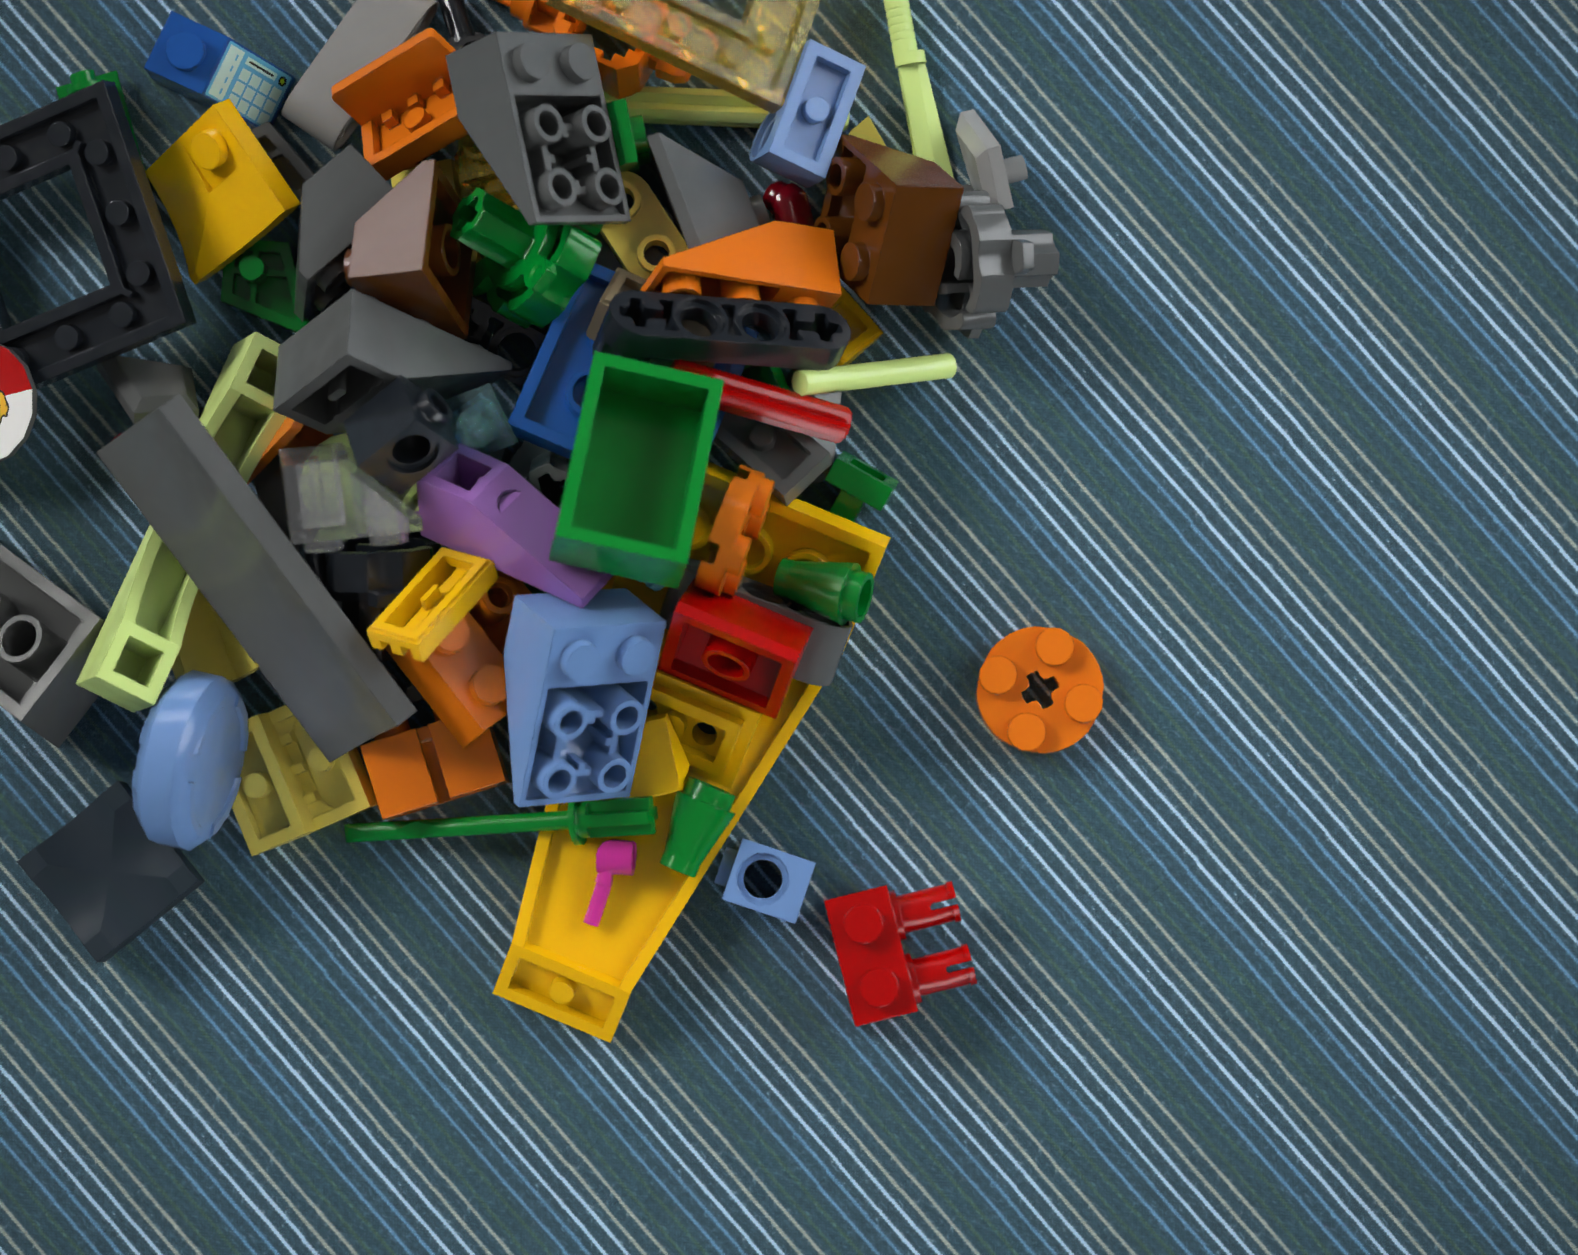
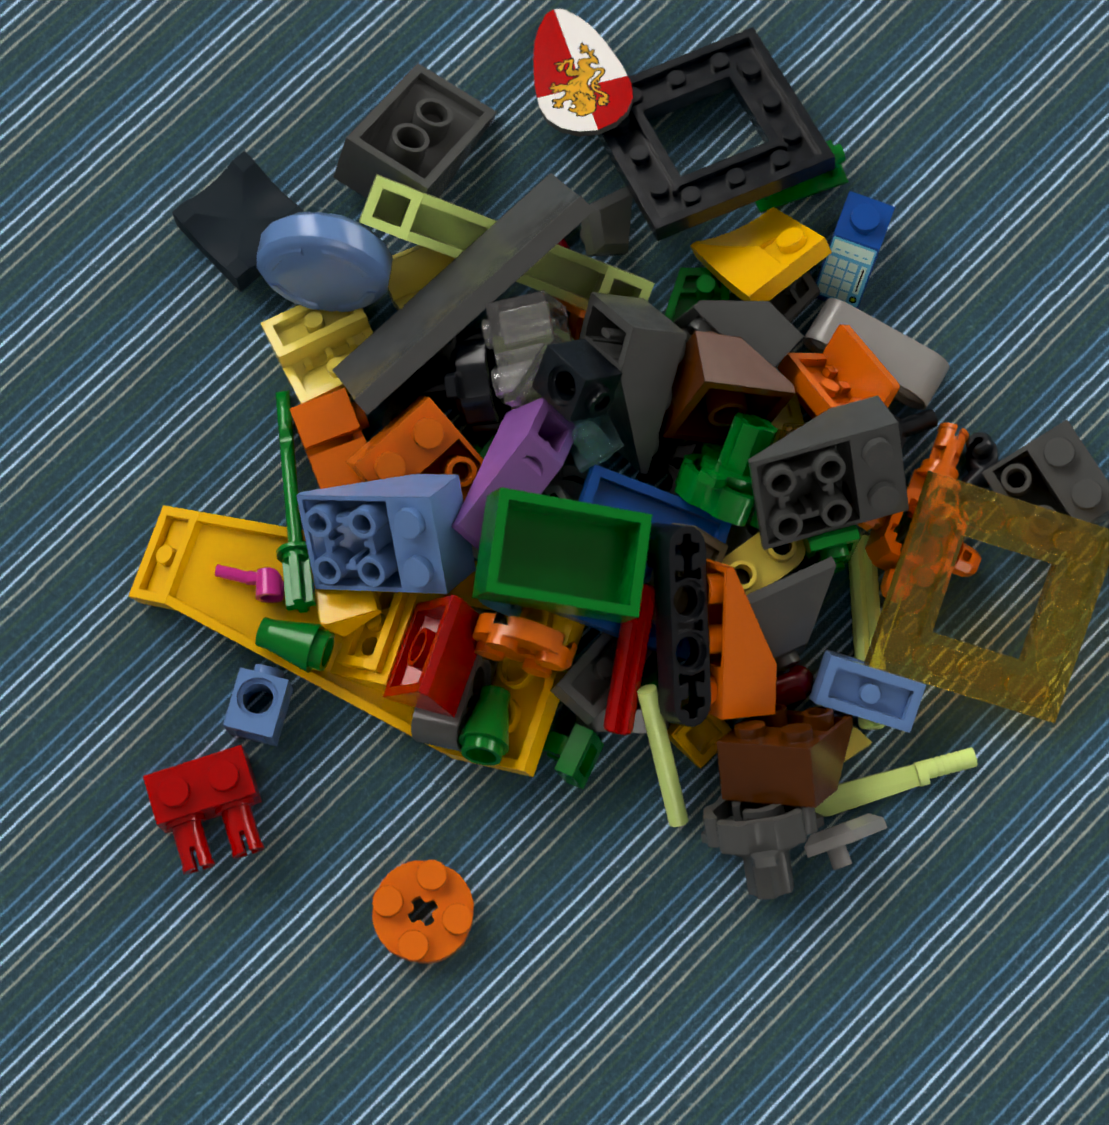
camera: 85 degrees right, 10 degrees down
yellow tile [366,547,499,662] -> none

